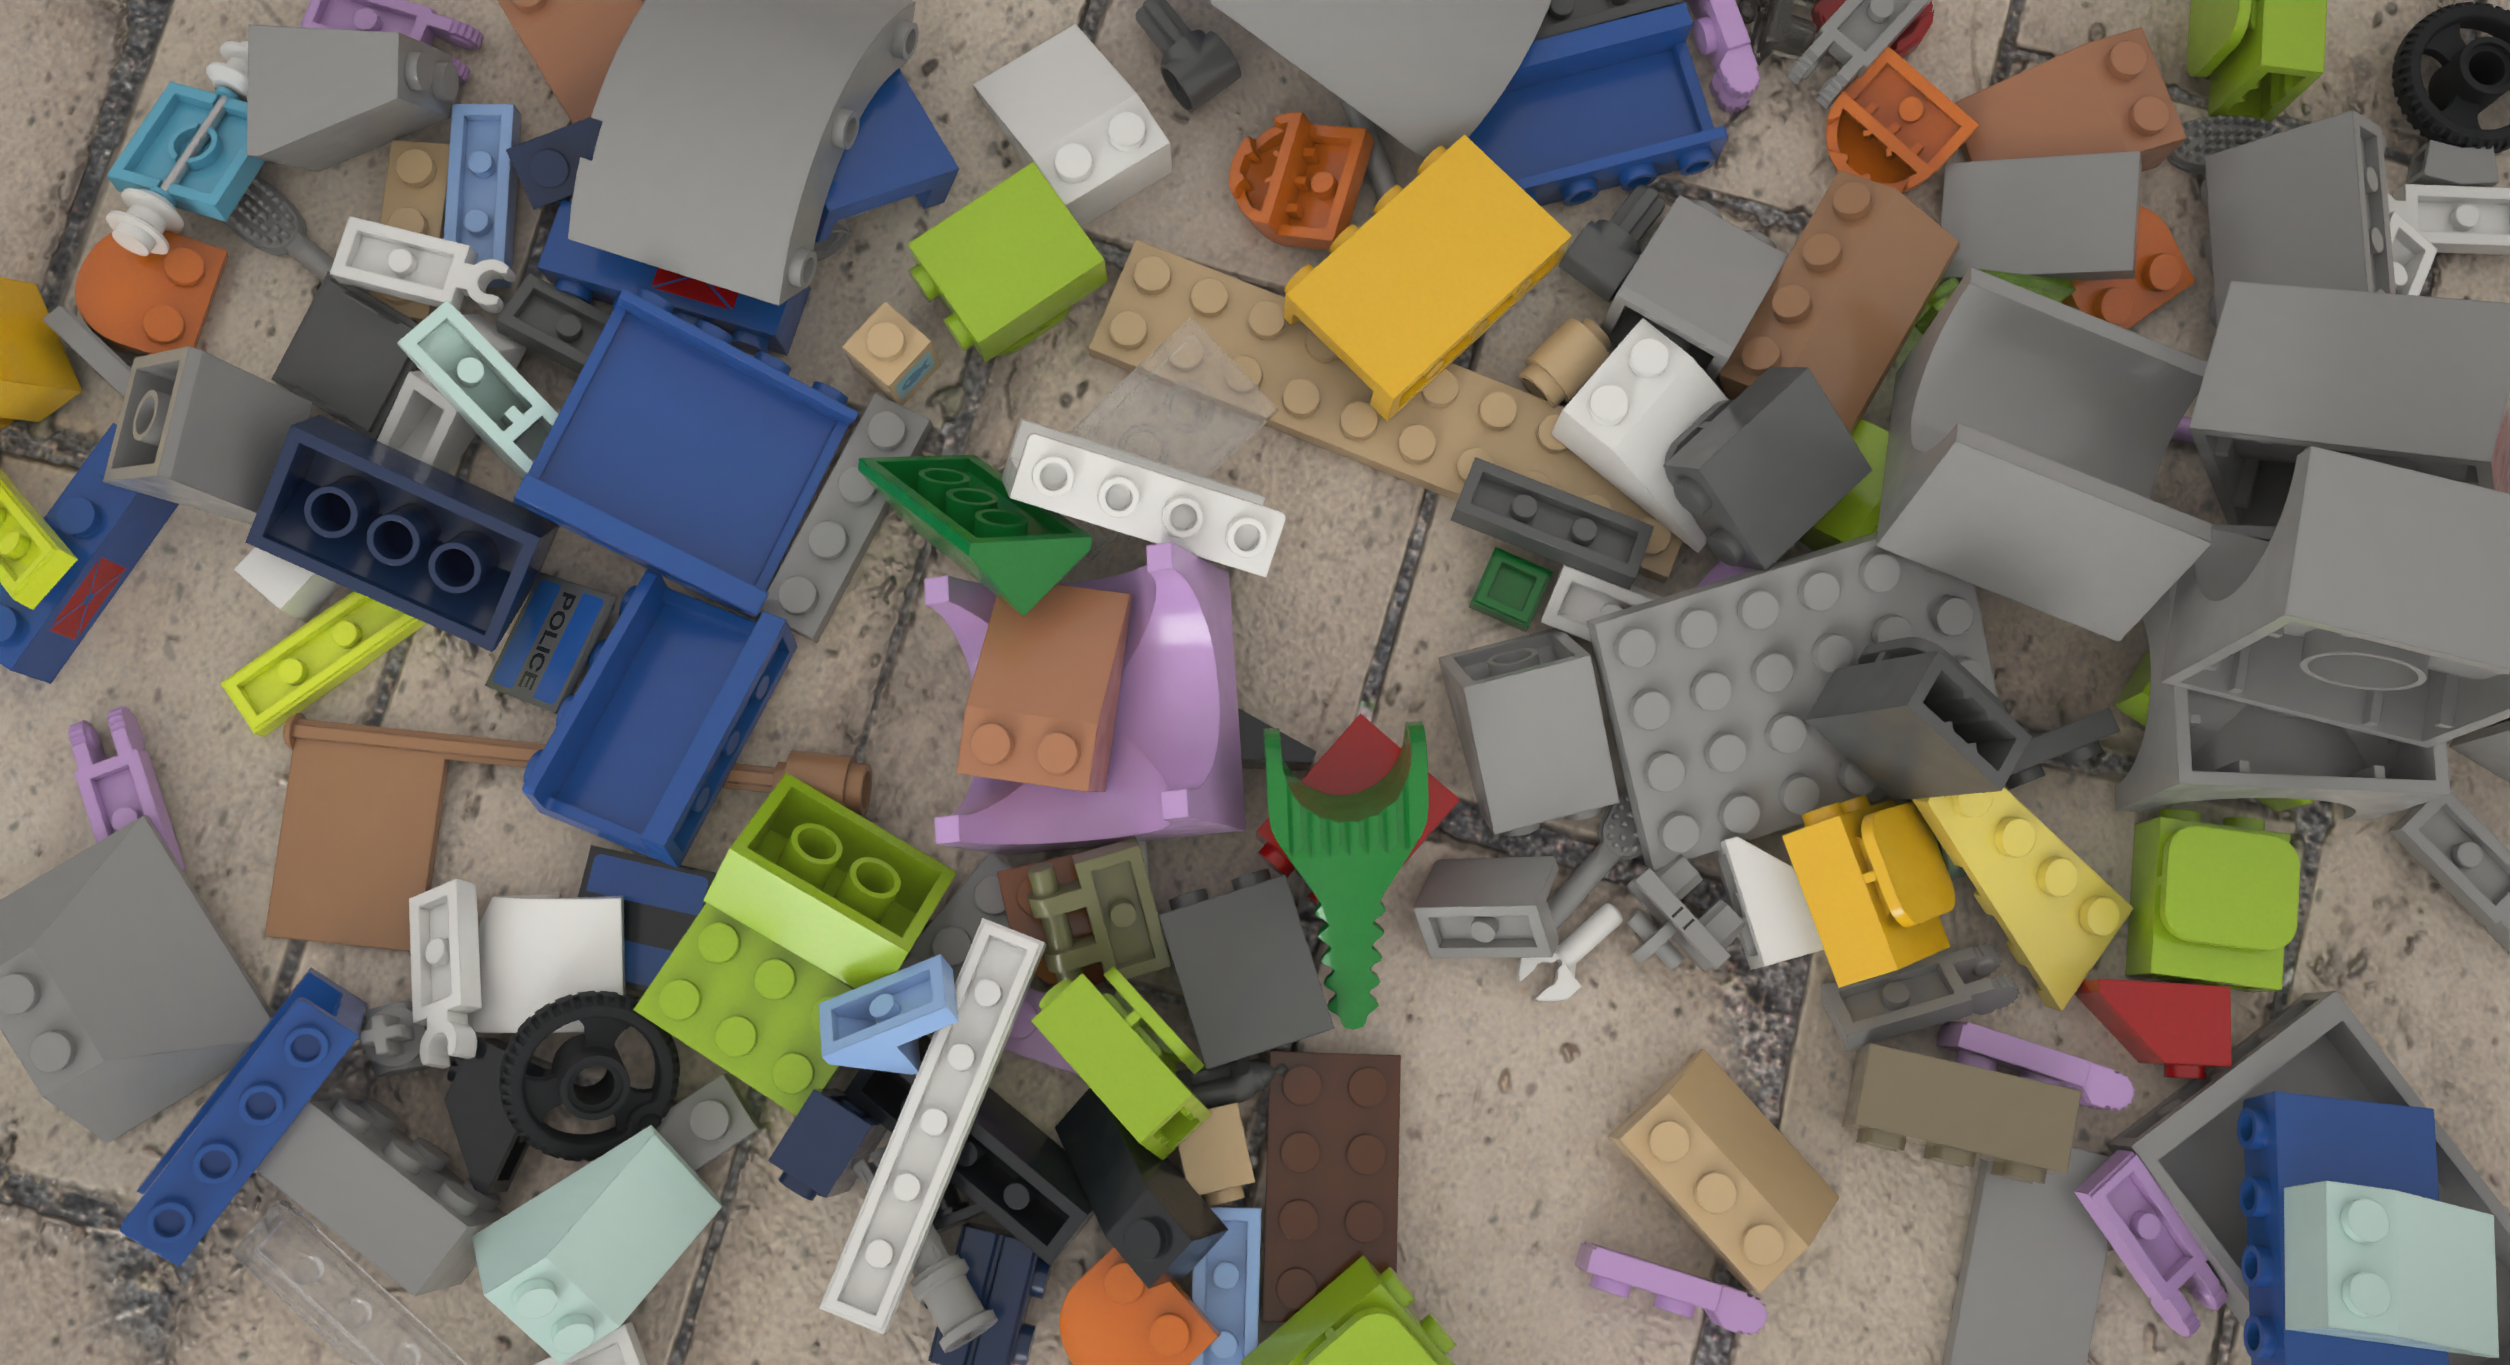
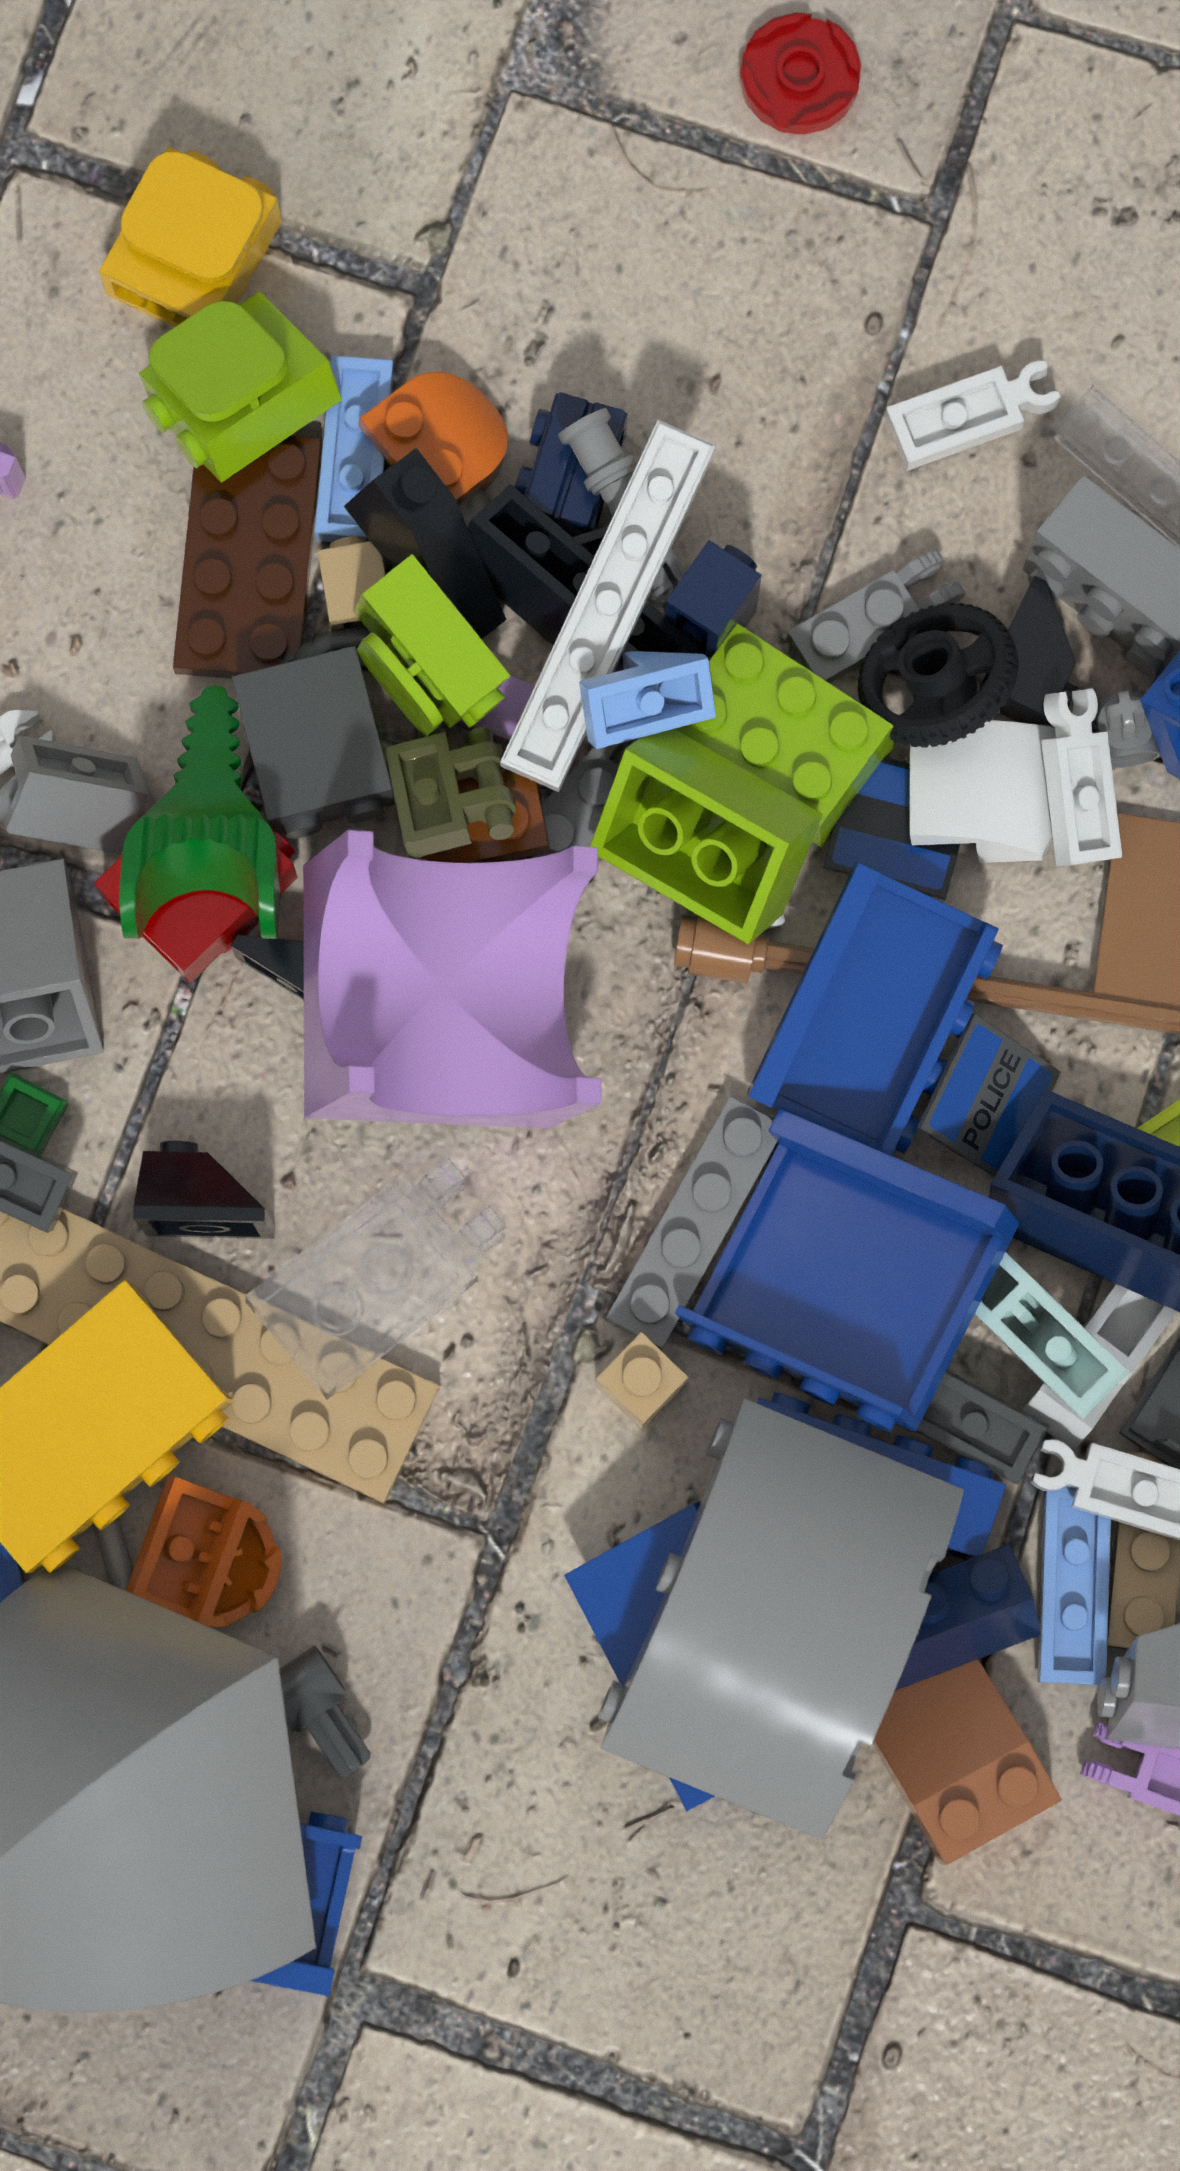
camera: 175 degrees left, 0 degrees up
light aqua slope [472,1125,722,1364] -> none
green slope [858,455,1092,617] -> none
lime brick [908,162,1108,363] -> none
nougat slope [956,584,1133,792] -> none
white slope [973,24,1172,227] -> none
white panel [1001,418,1286,577] -> none
none -> black slope [133,1141,275,1239]

